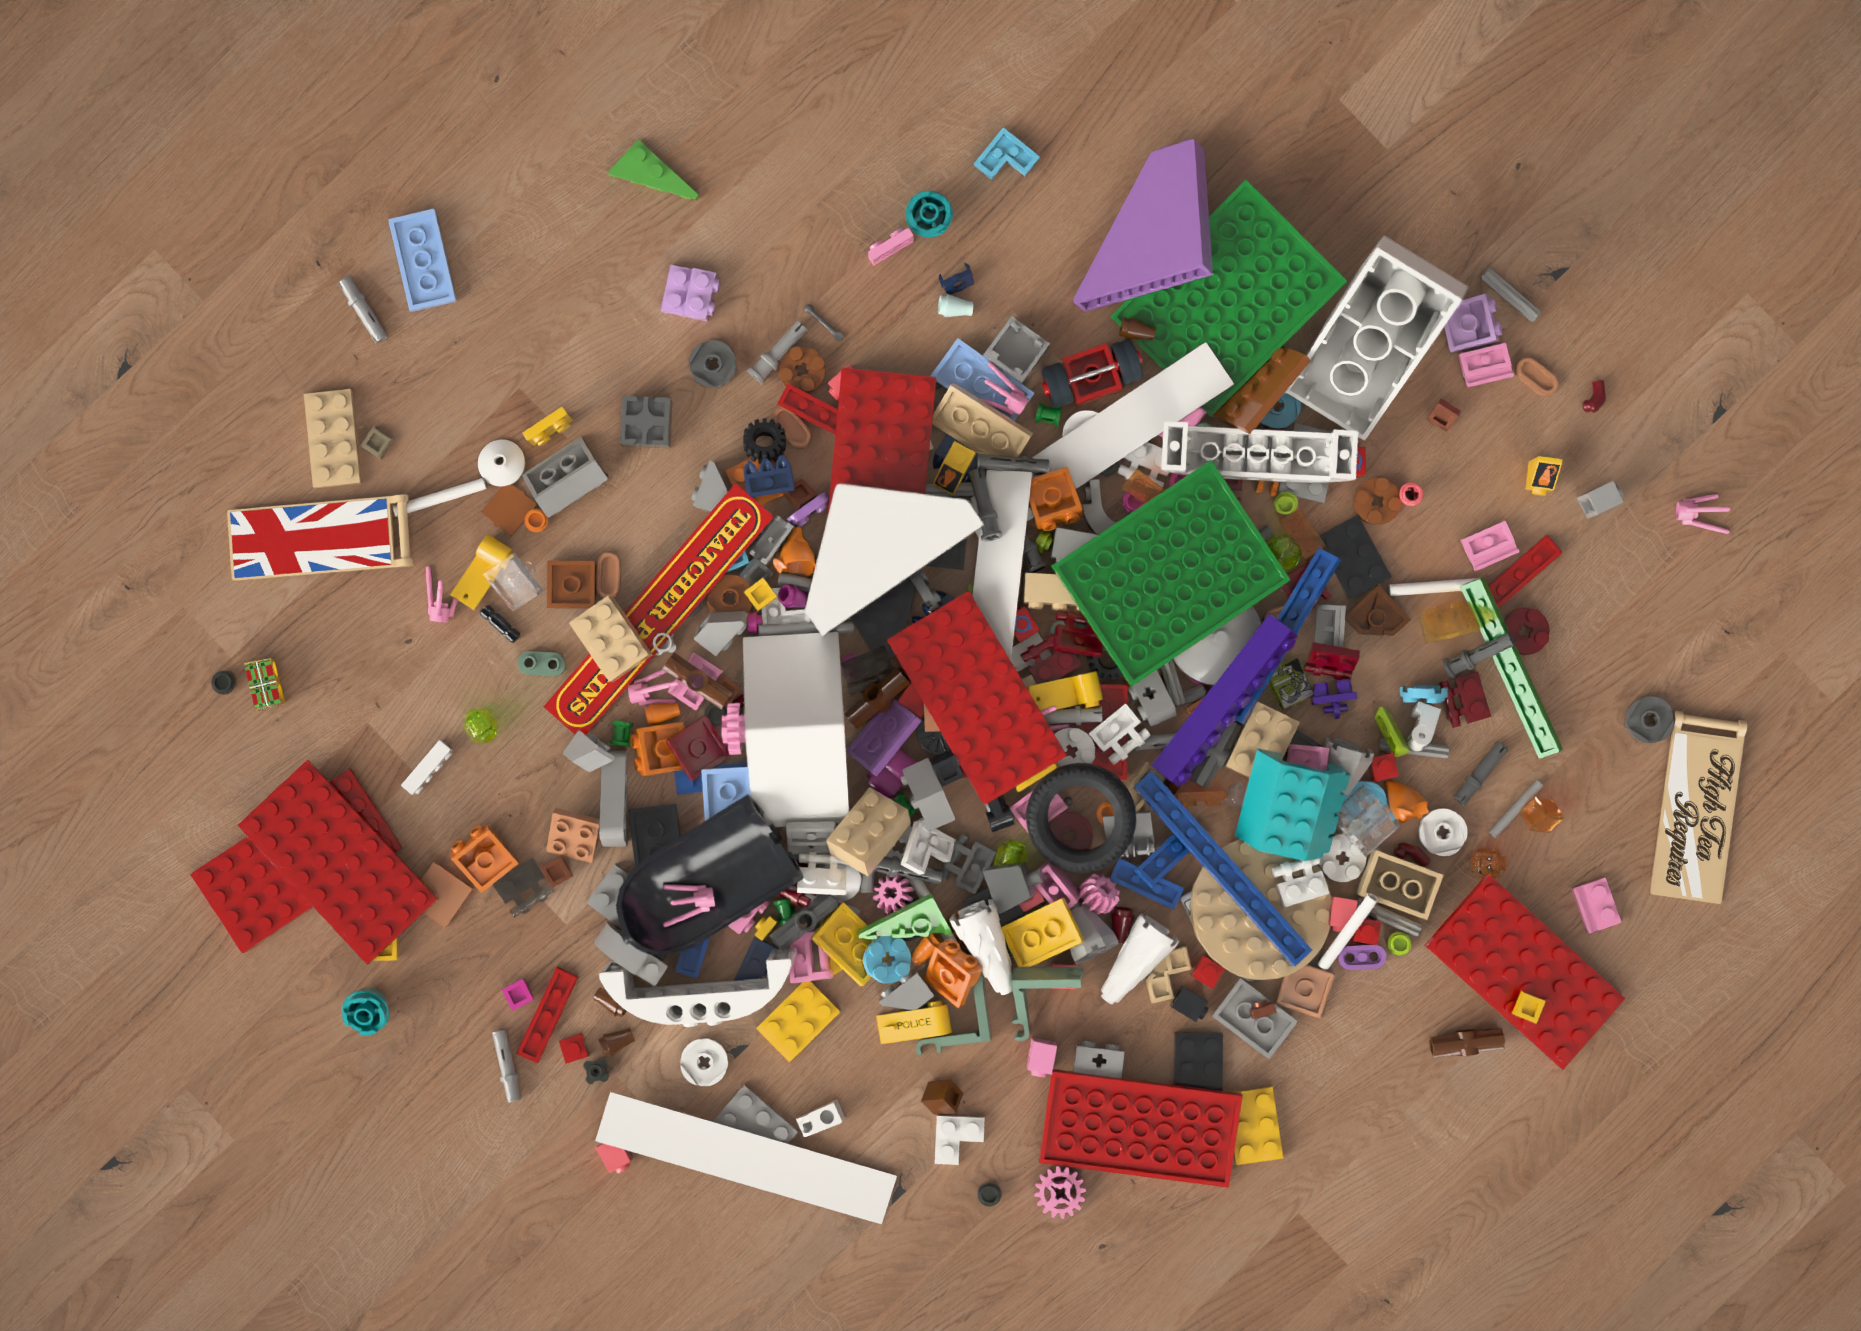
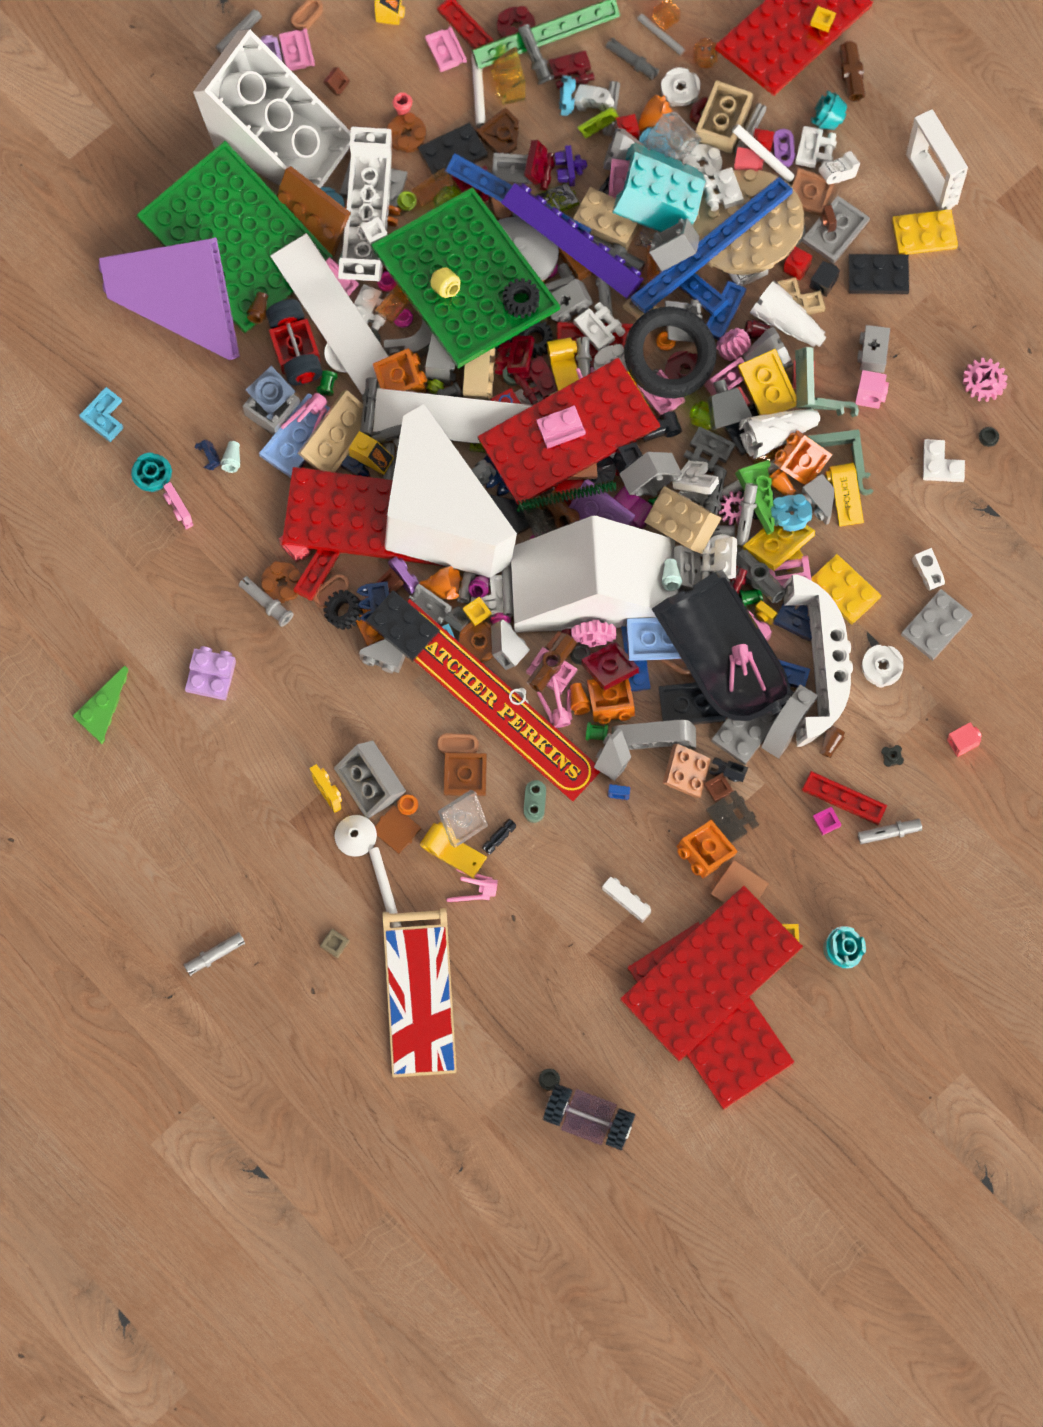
camera: 90 degrees left, 15 degrees down
piece [244,658,286,711] -> none
tan plate [304,389,362,488] -> none
light blue plate [388,209,457,312] -> none
clear neon green head [463,708,499,744] -> none
red plate [559,1033,589,1064] -> none
tan brick [569,596,653,682] -> none
white sticker [595,1092,897,1224] -> none
reddish brown cone [598,1028,635,1057] -> none
dark grey piece [620,396,673,448] -> none
dark grey plate [689,340,737,388] -> none
dark grey hinge [804,304,843,341] -> none
reddish brown panel [921,1080,963,1115] -> none
red plate [1039,1069,1242,1188] -> none
lime plate [1387,932,1411,956] -> none
none -> sand blue hat [246,366,296,420]
none -> white plate [361,217,388,245]
none -> black plate [366,590,440,662]
none -> light yellow head [430,267,460,298]
none -> black tyre [503,278,540,318]
none -> dark green piece [517,480,616,512]
none -> bright pink plate [536,406,585,449]
none -> plate [543,1084,635,1151]
none -> blue tile [608,784,630,800]
none -> light grey container [650,218,700,271]
none -> light aqua cone [662,559,682,591]
none -> black plate [709,758,749,782]
none -> light grey pin [736,483,758,546]
none -> white plate [796,126,837,168]
none -> teal cone [810,90,847,130]
none -> white leg [819,151,860,184]
none -> white window [906,109,968,210]

